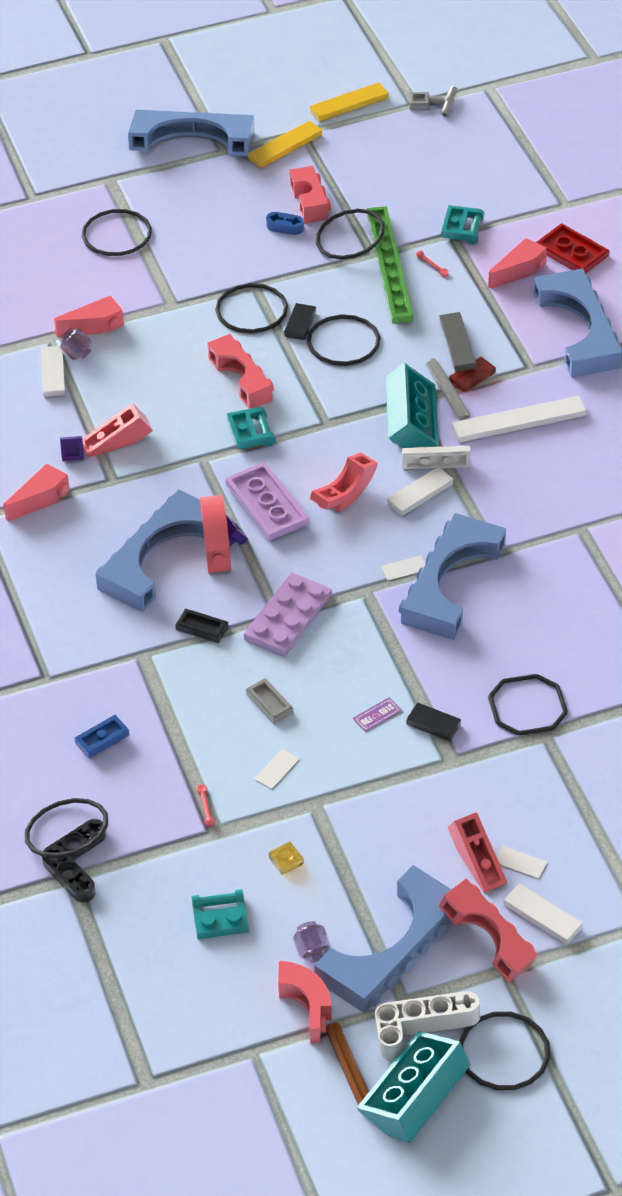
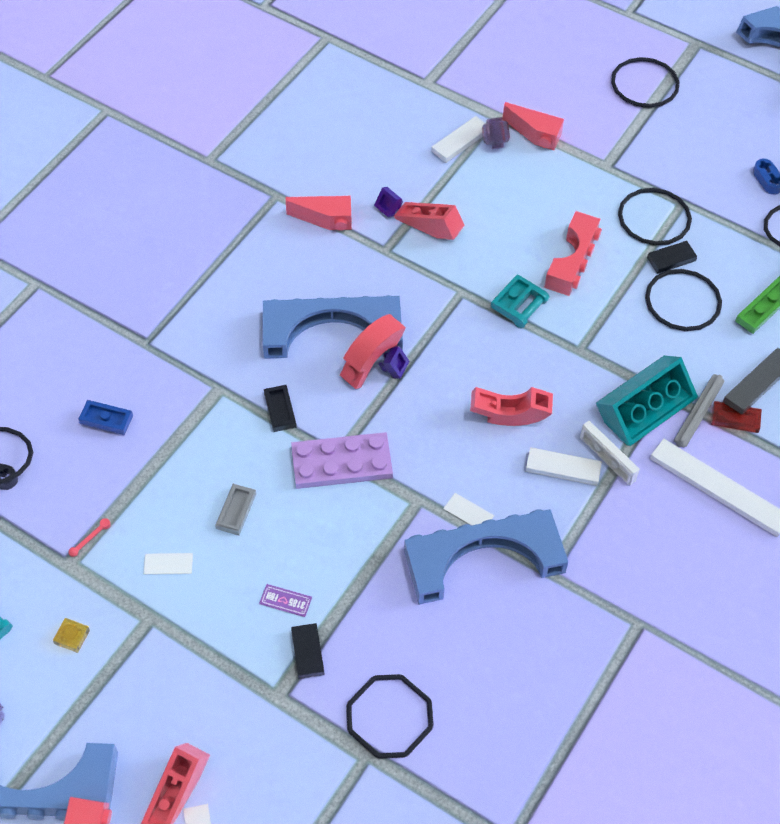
camera: 50 degrees right, 10 degrees up
lavender plate [225,462,309,541] -> none

